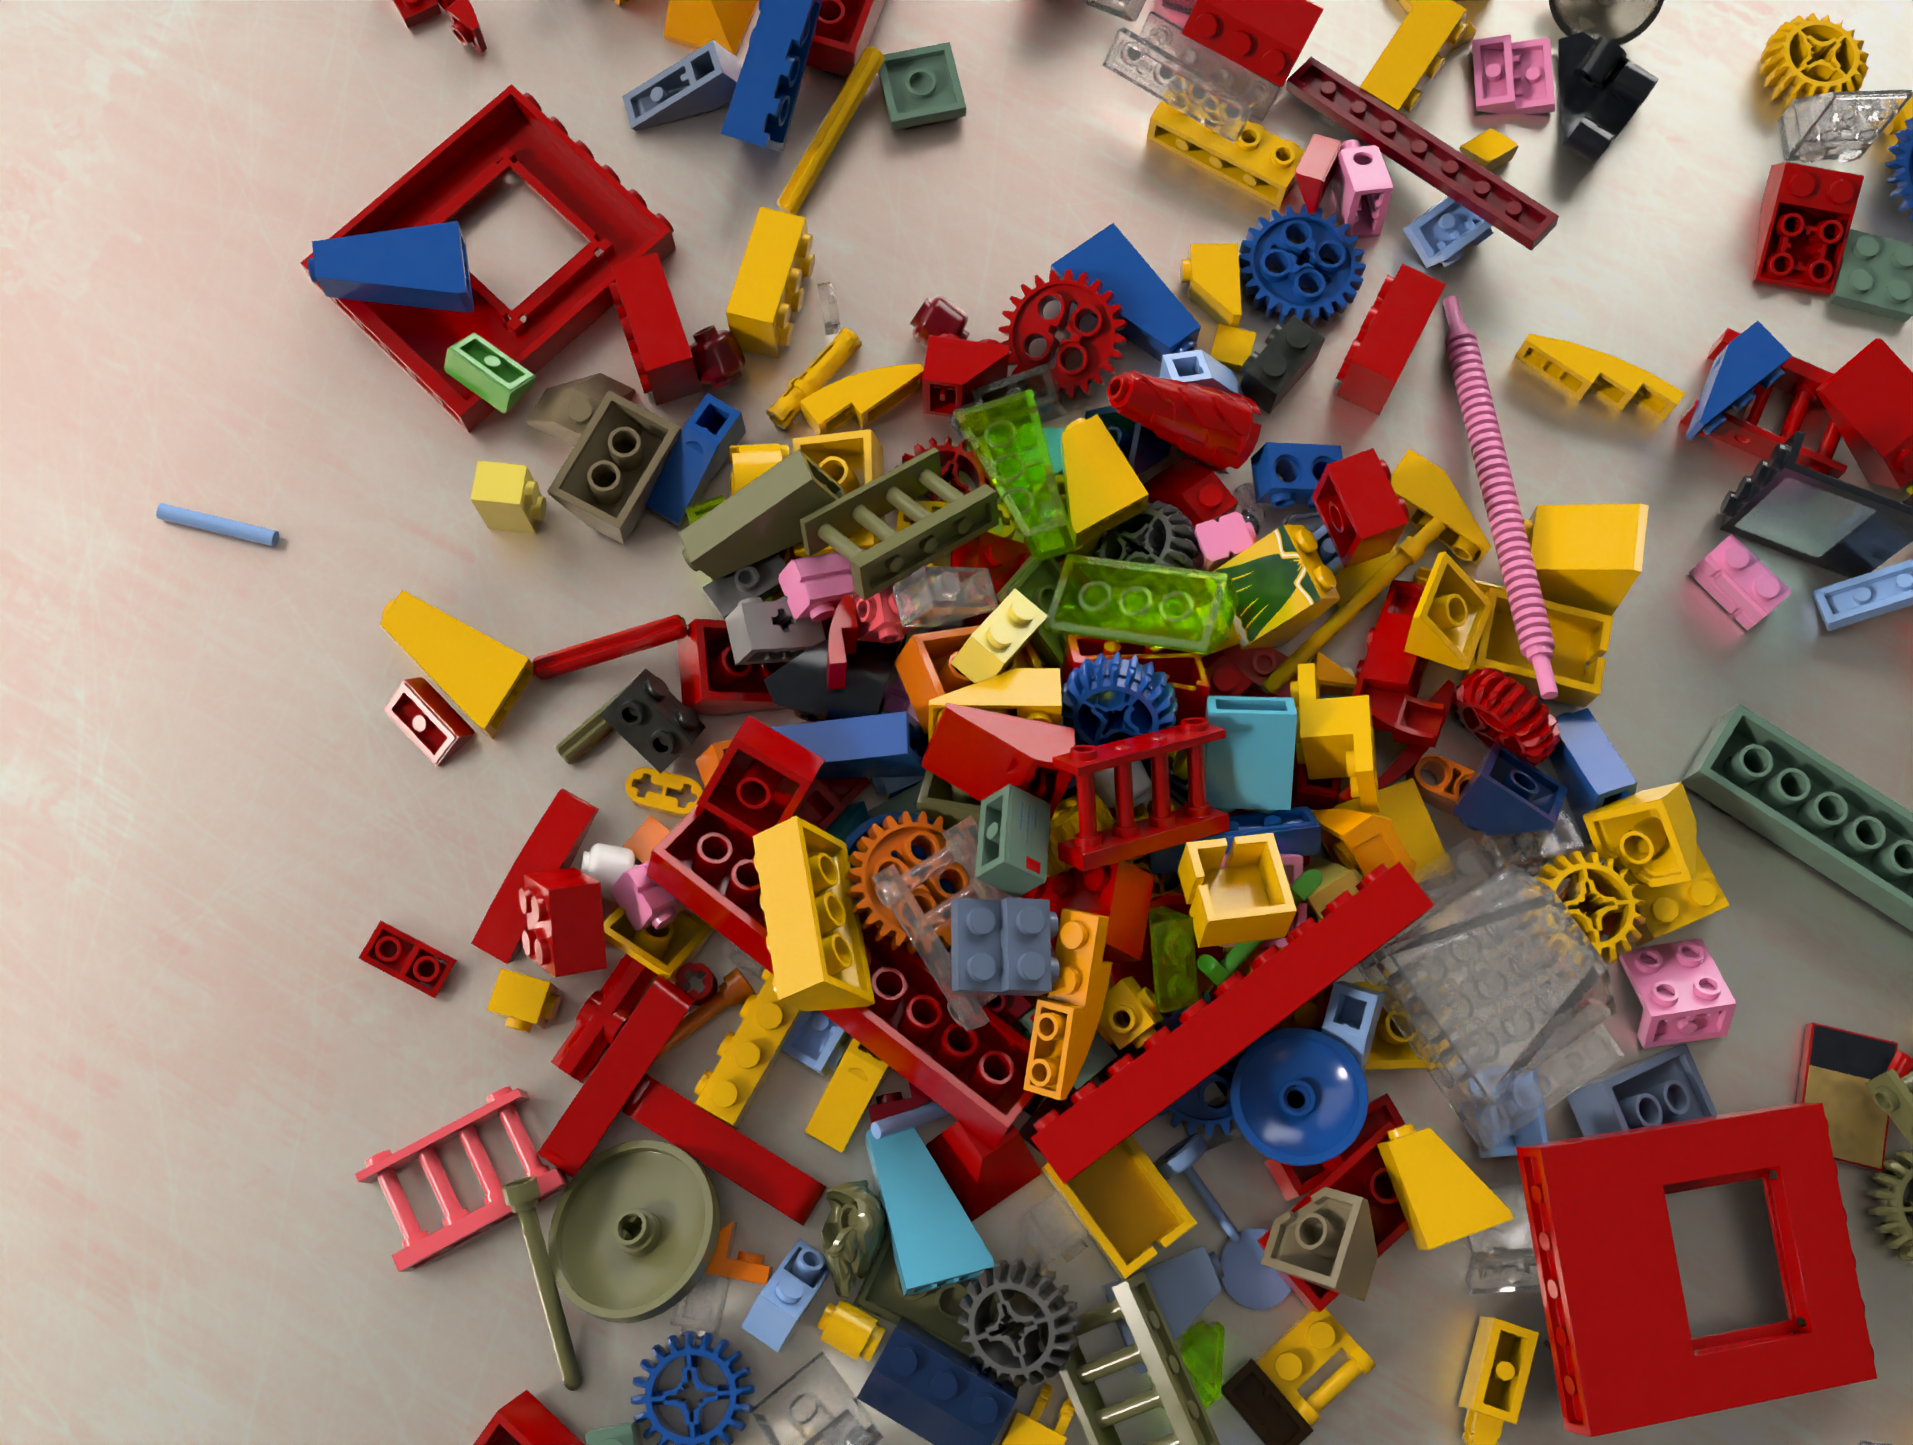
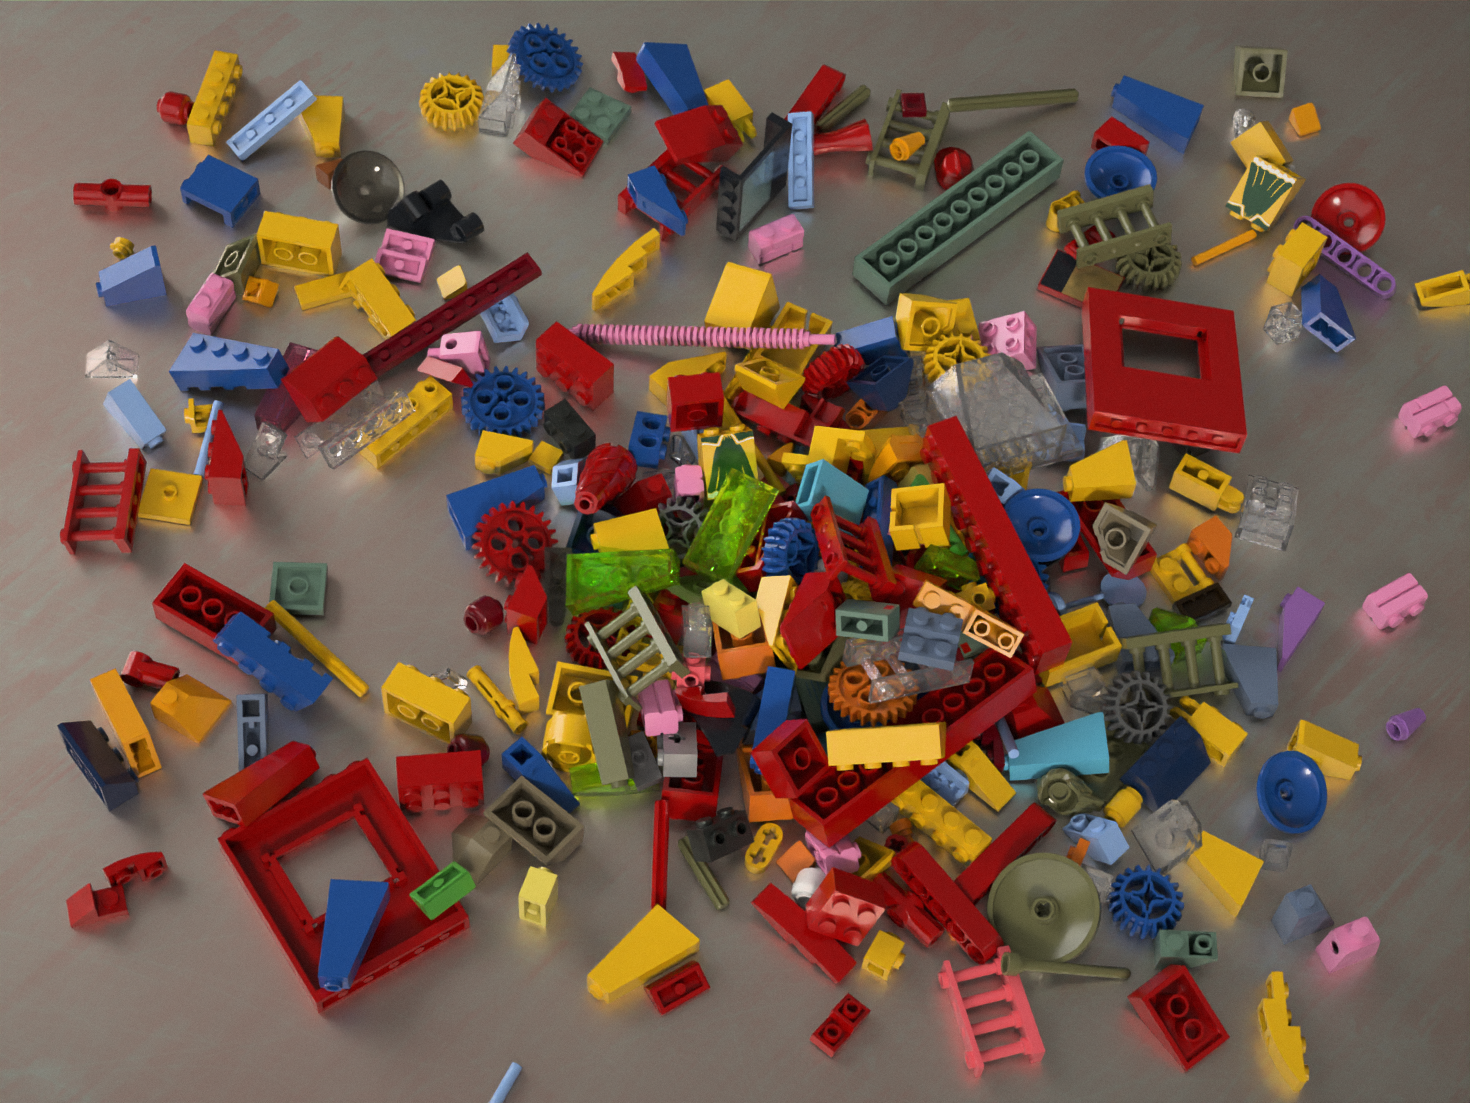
camera: 80 degrees left, 15 degrees down
none -> red slope [203,741,320,827]
none -> orange slope [1187,516,1232,581]

